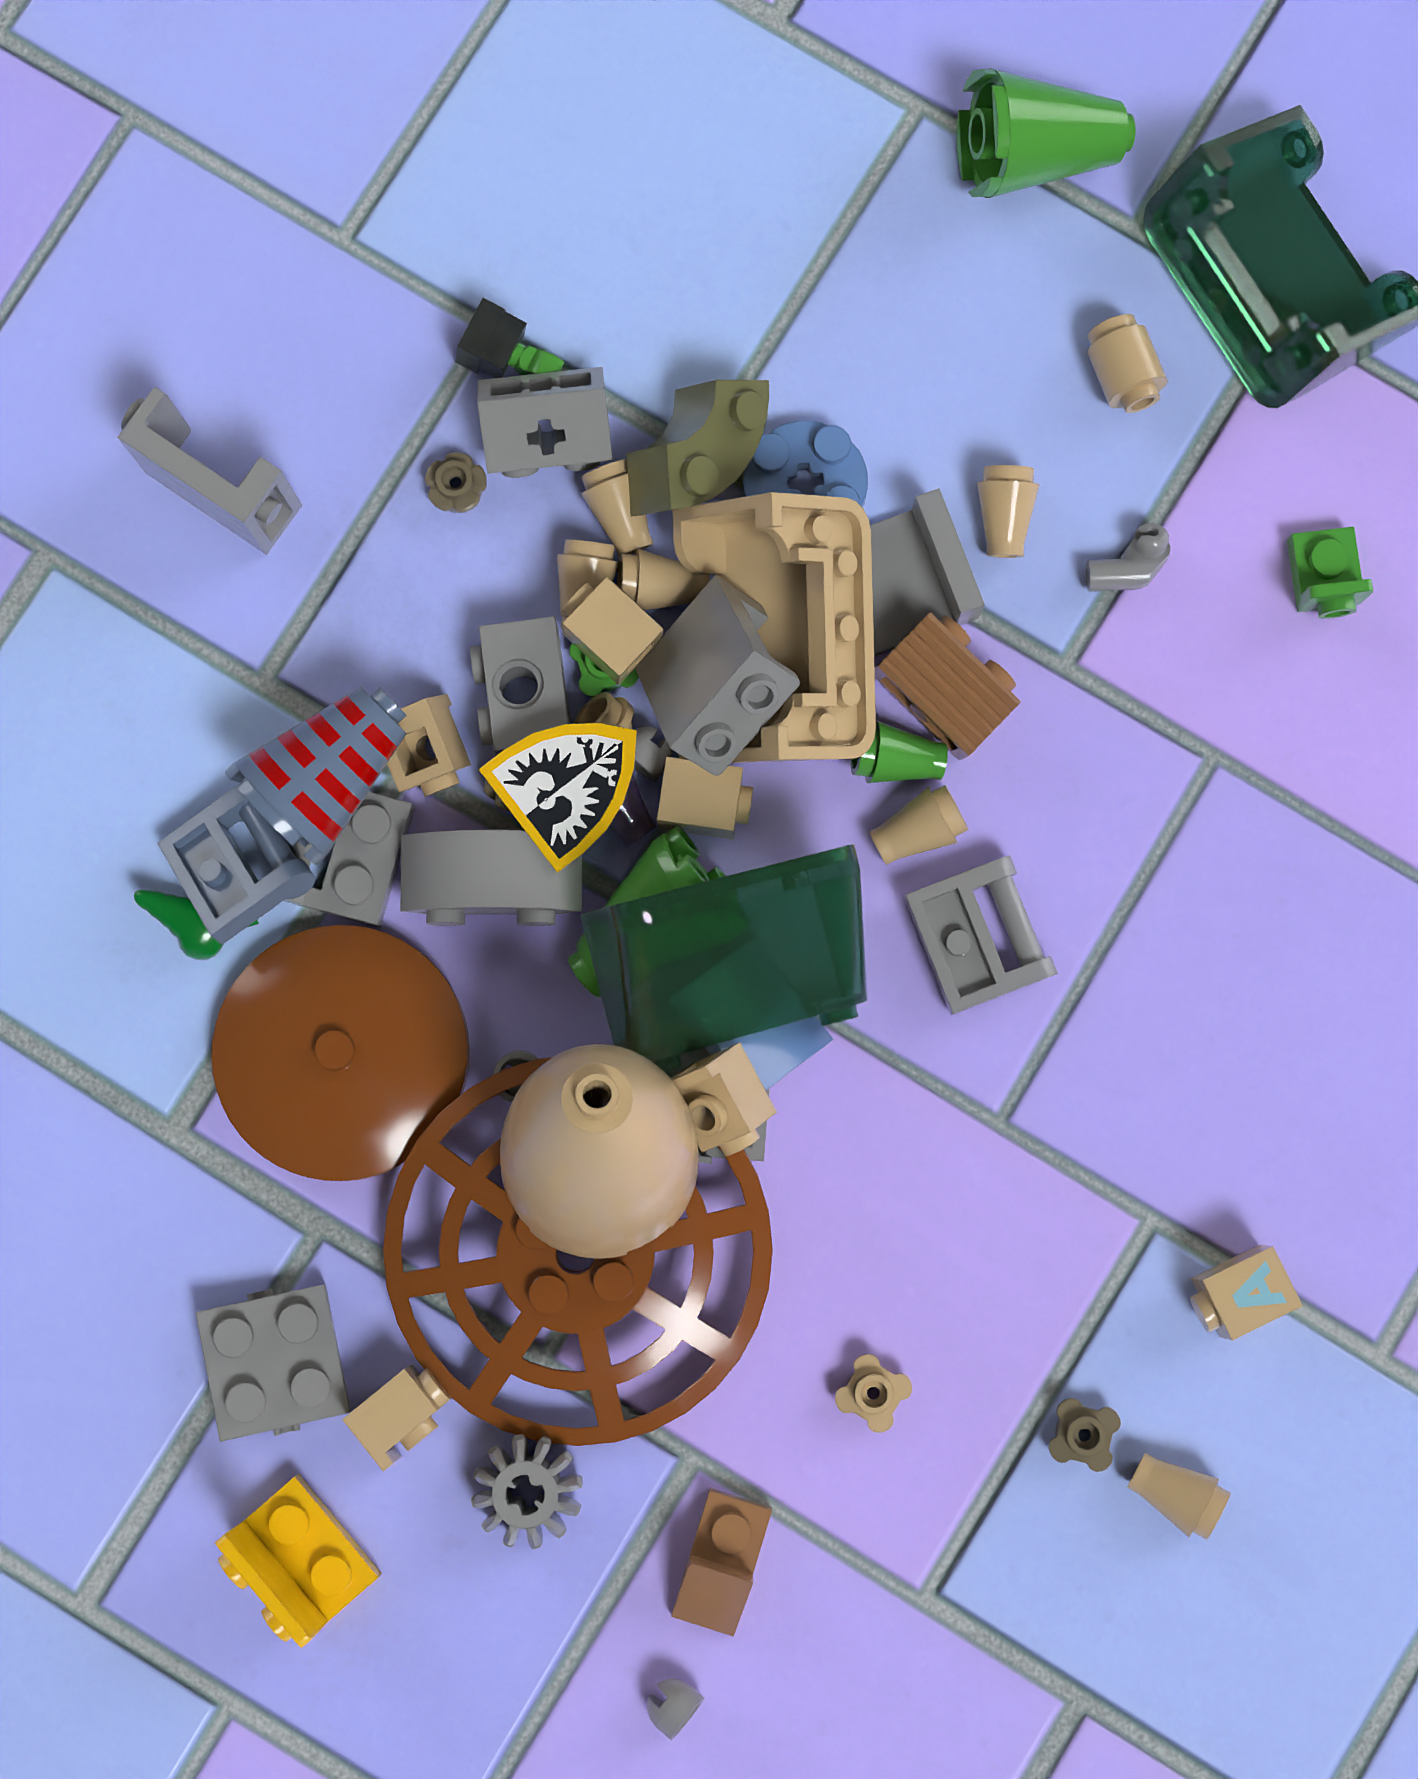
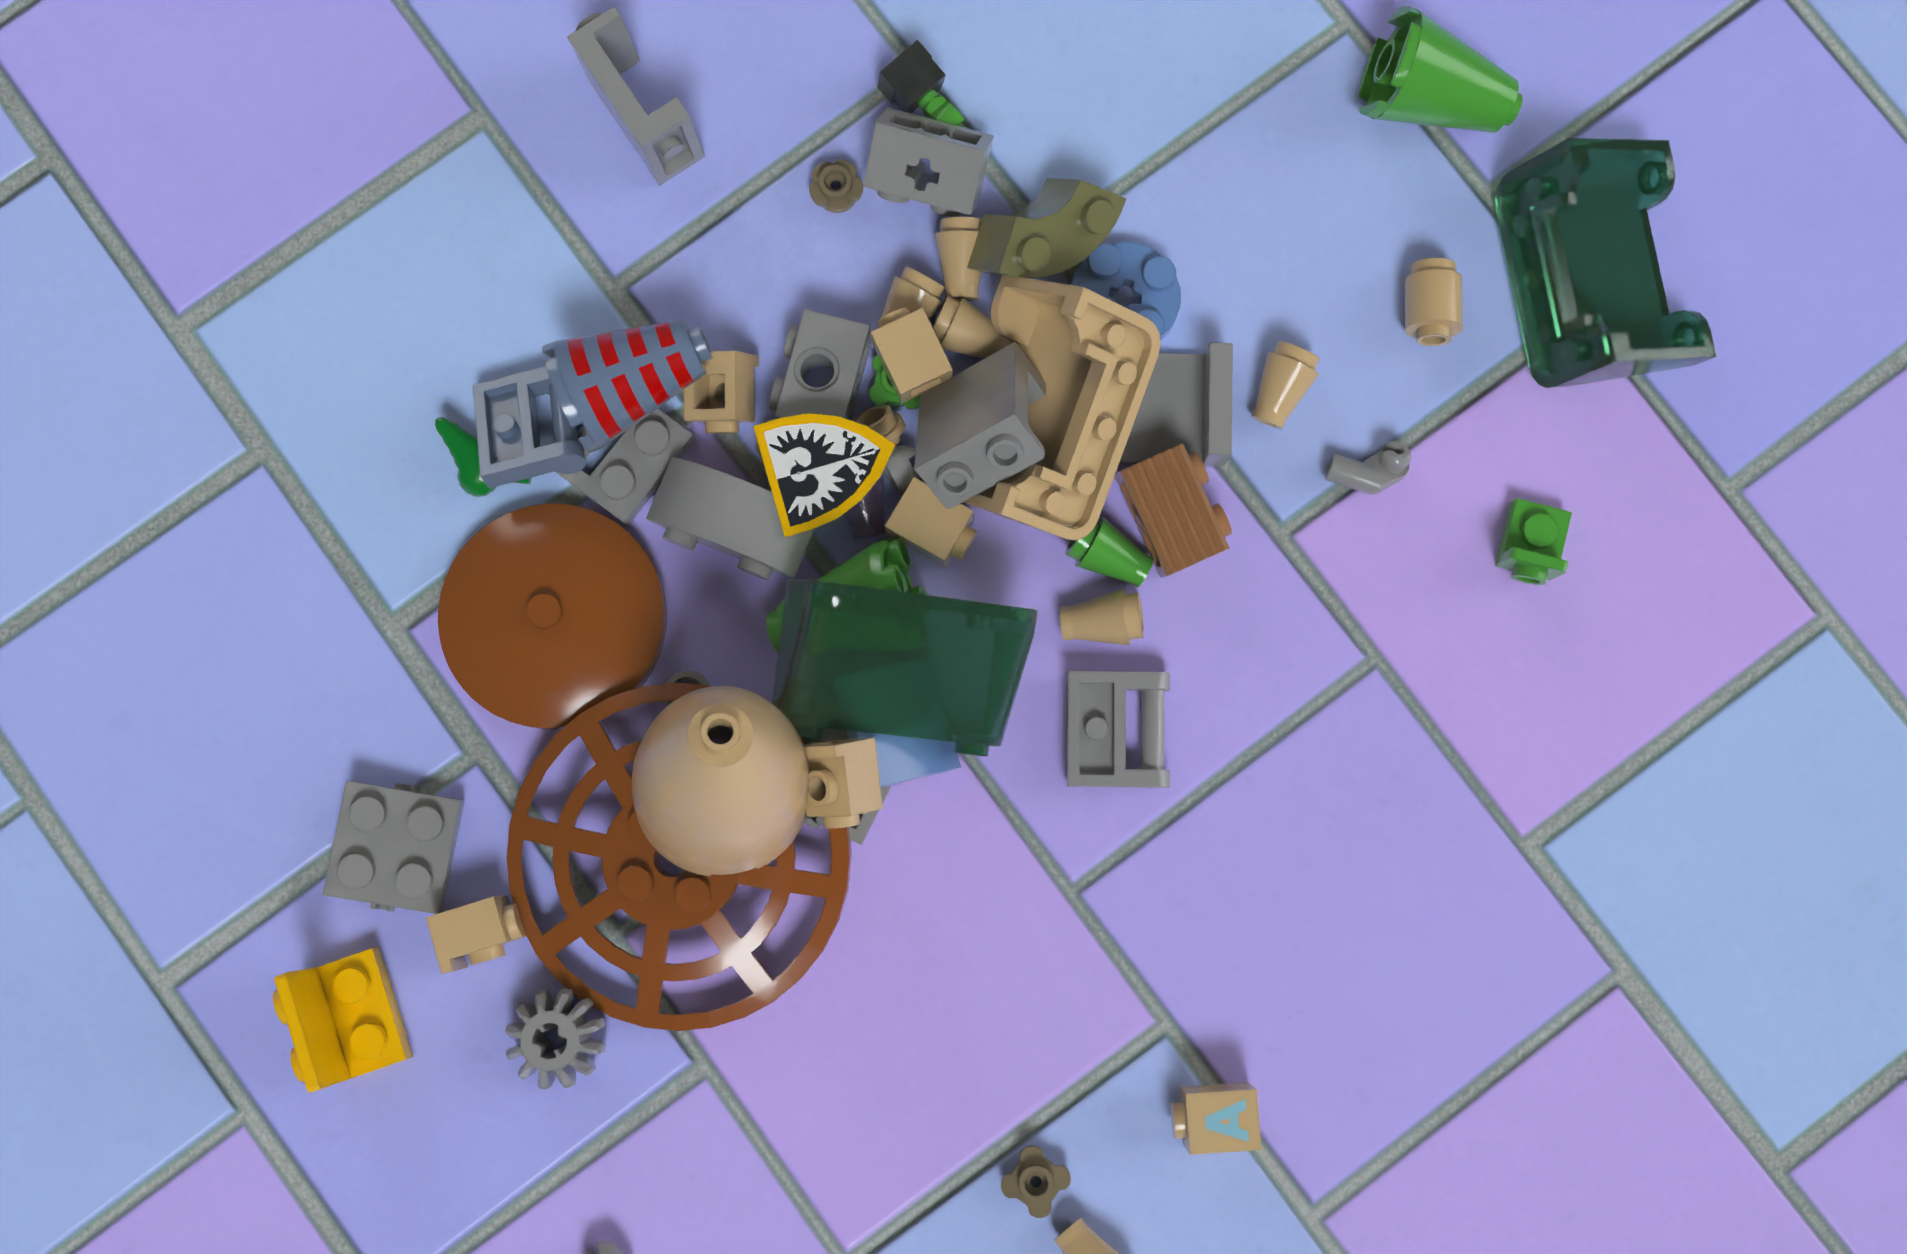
camera: 25 degrees right, 0 degrees up
medium nougat slope [671,1488,772,1637] -> none
tan plate [835,1354,912,1433] -> none

